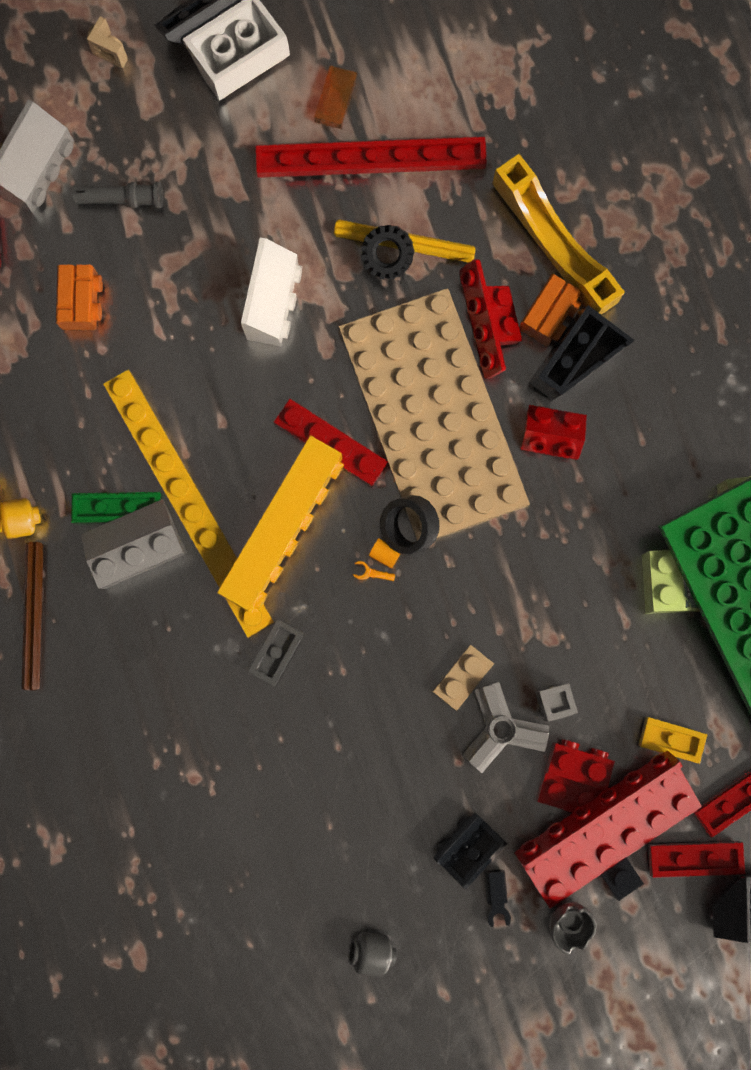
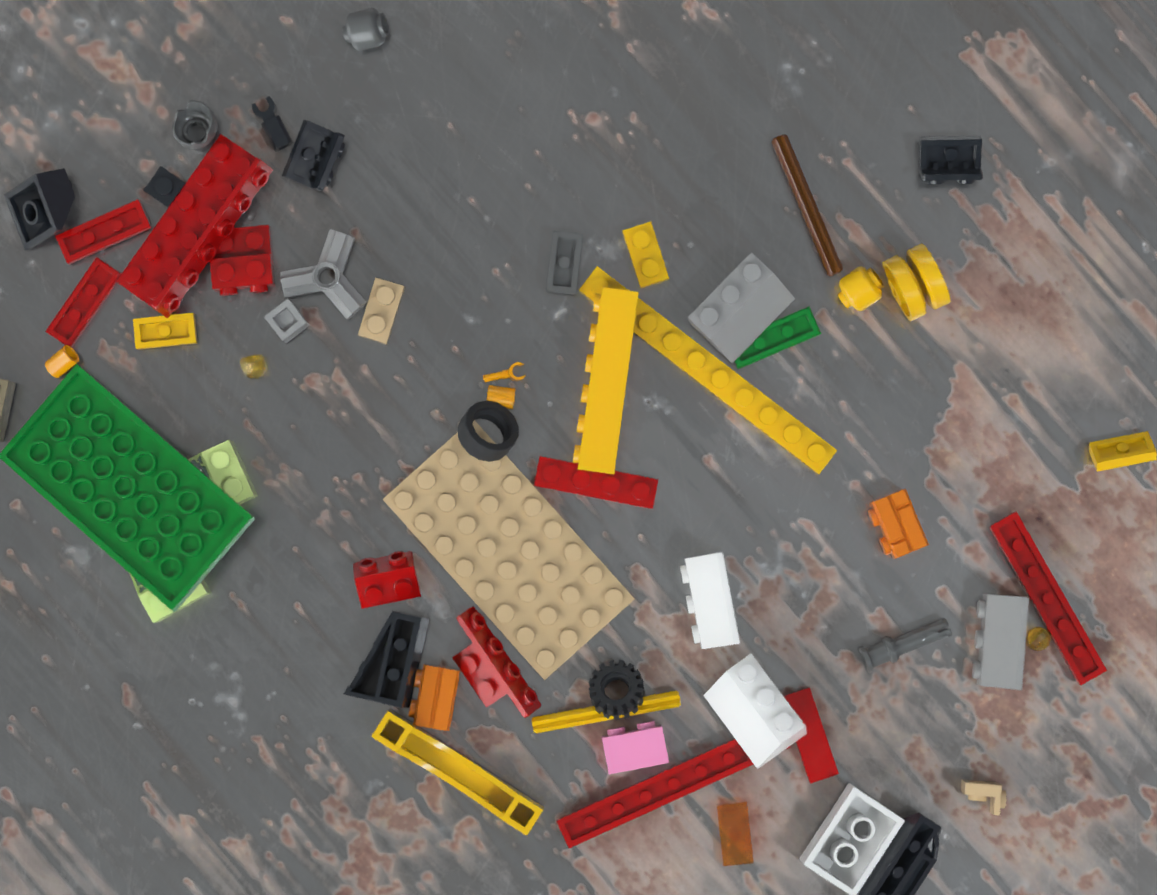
camera: 160 degrees right, 5 degrees up
none -> clear yellow hinge [240,354,266,379]
none -> bright pink brick [602,721,669,774]
none -> yellow plate [622,221,669,289]
none -> white slope [704,654,807,769]
none -> red tile [783,687,839,784]

